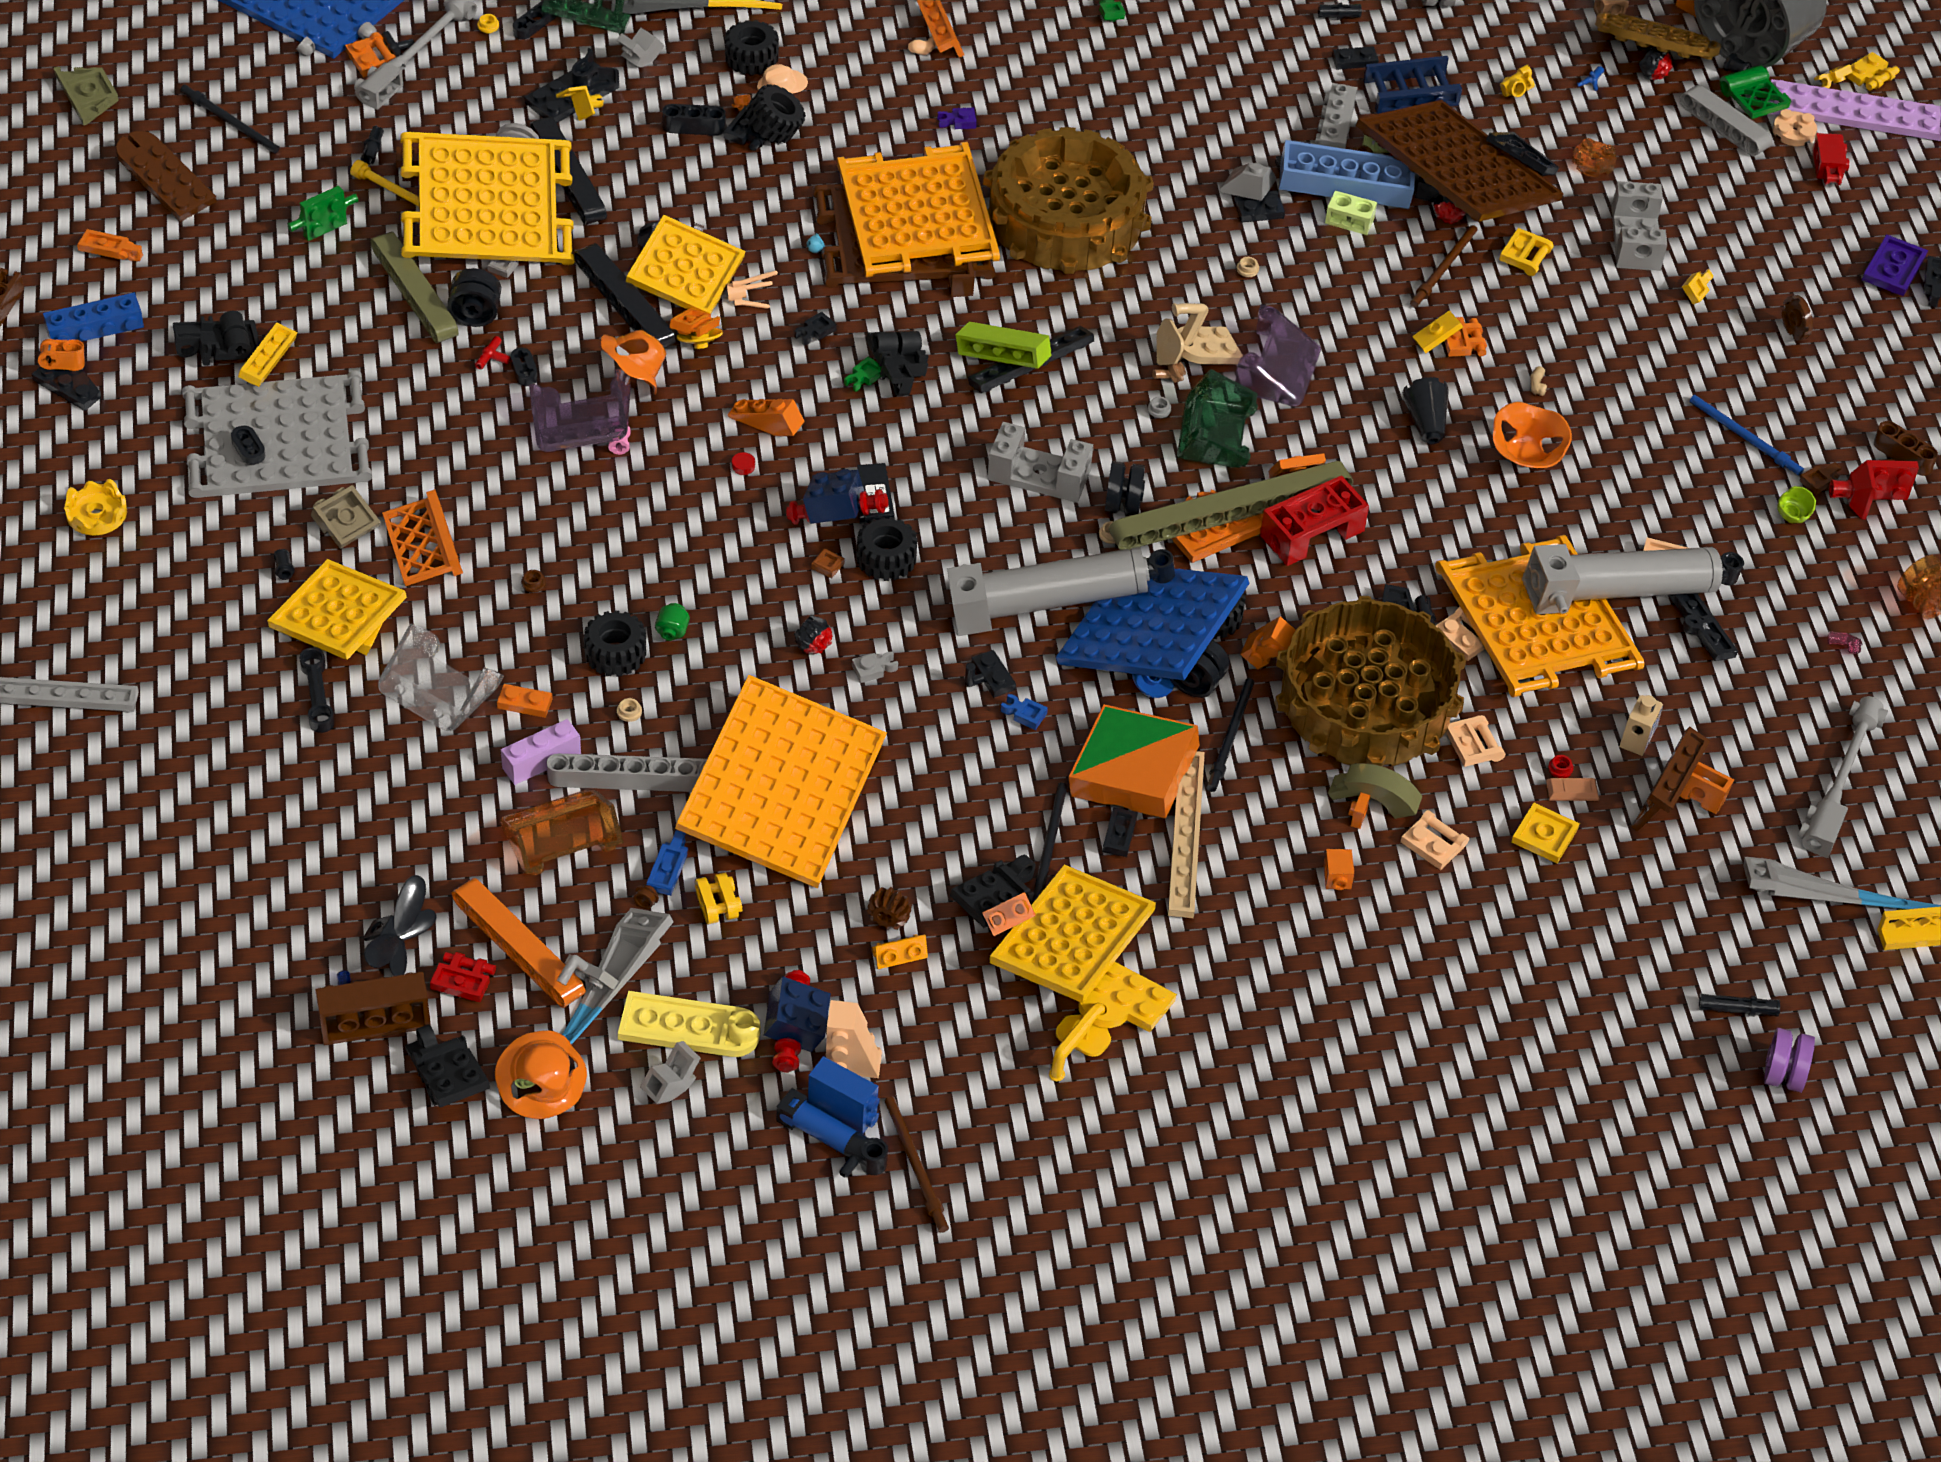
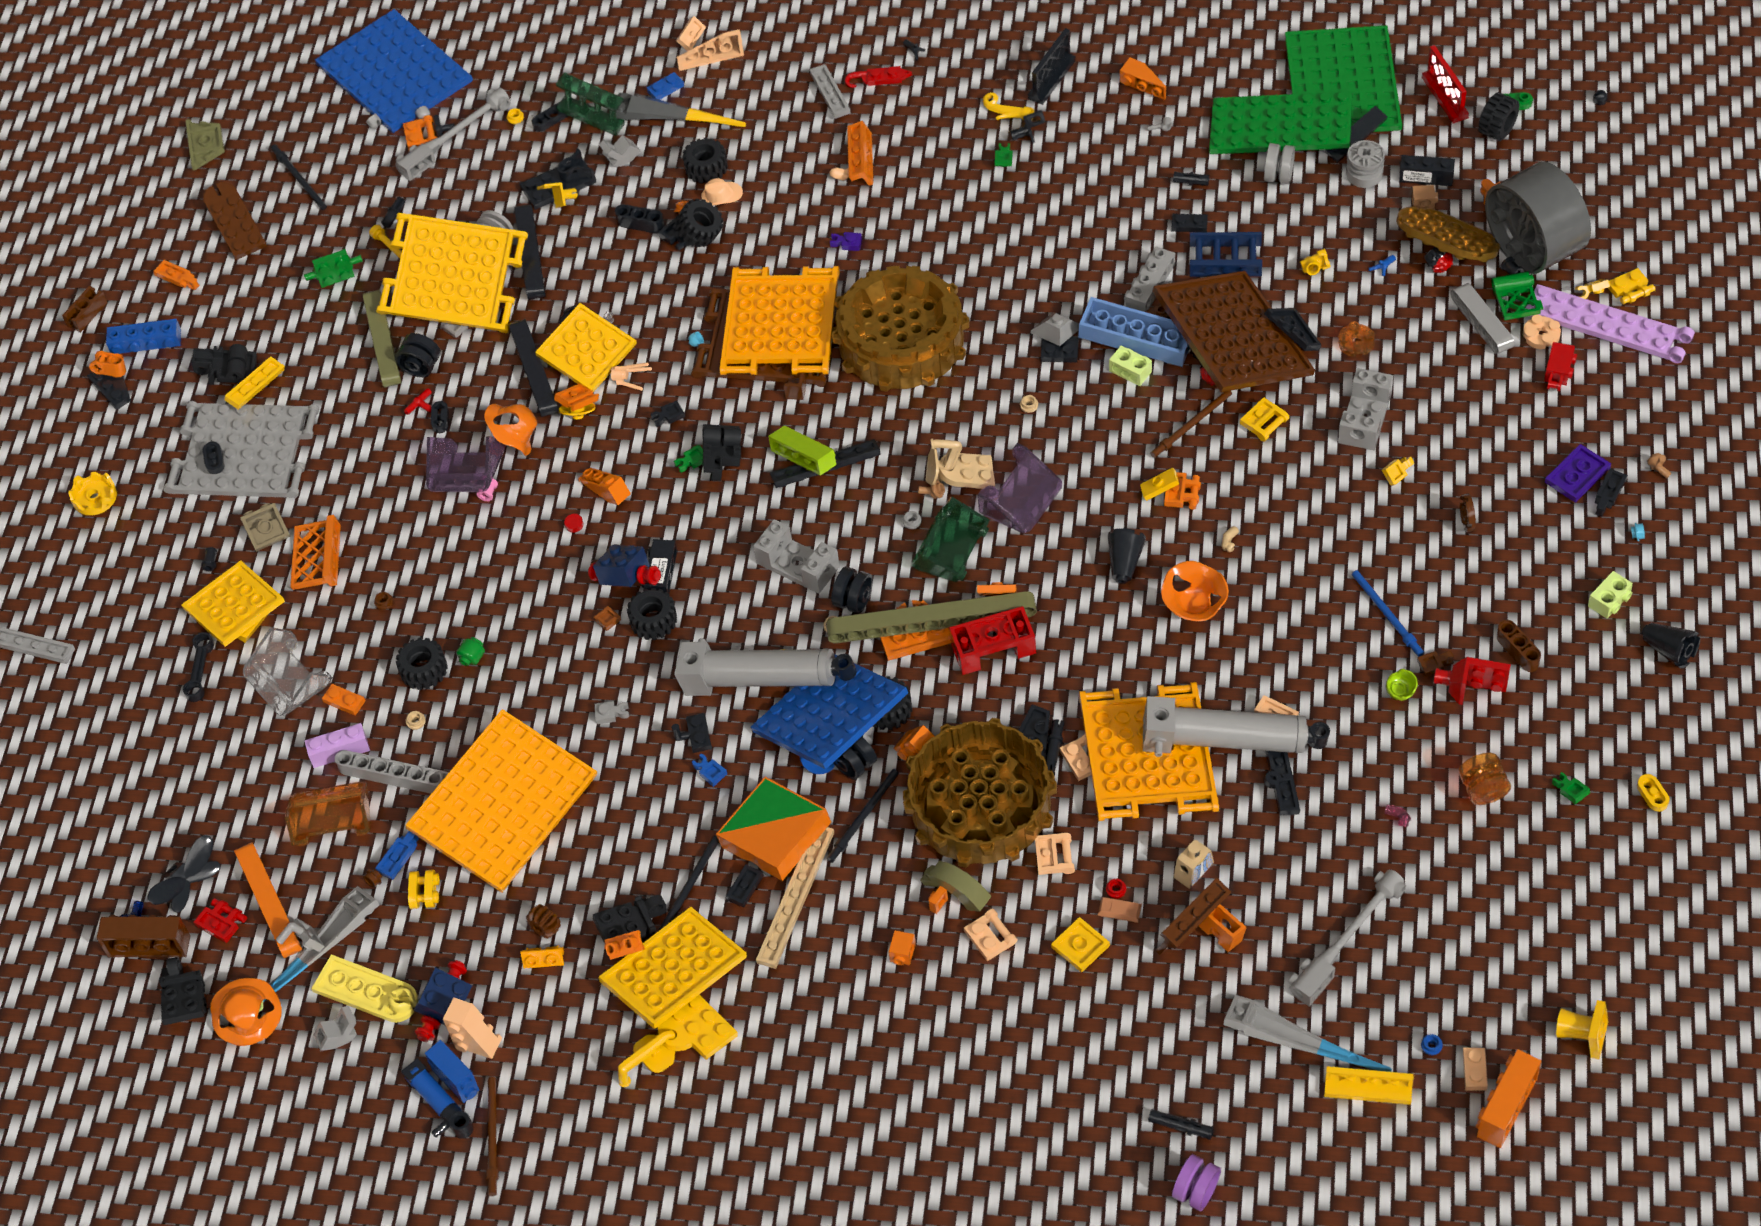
camera: 25 degrees right, 5 degrees up
black piece [793,615,833,654] -> none

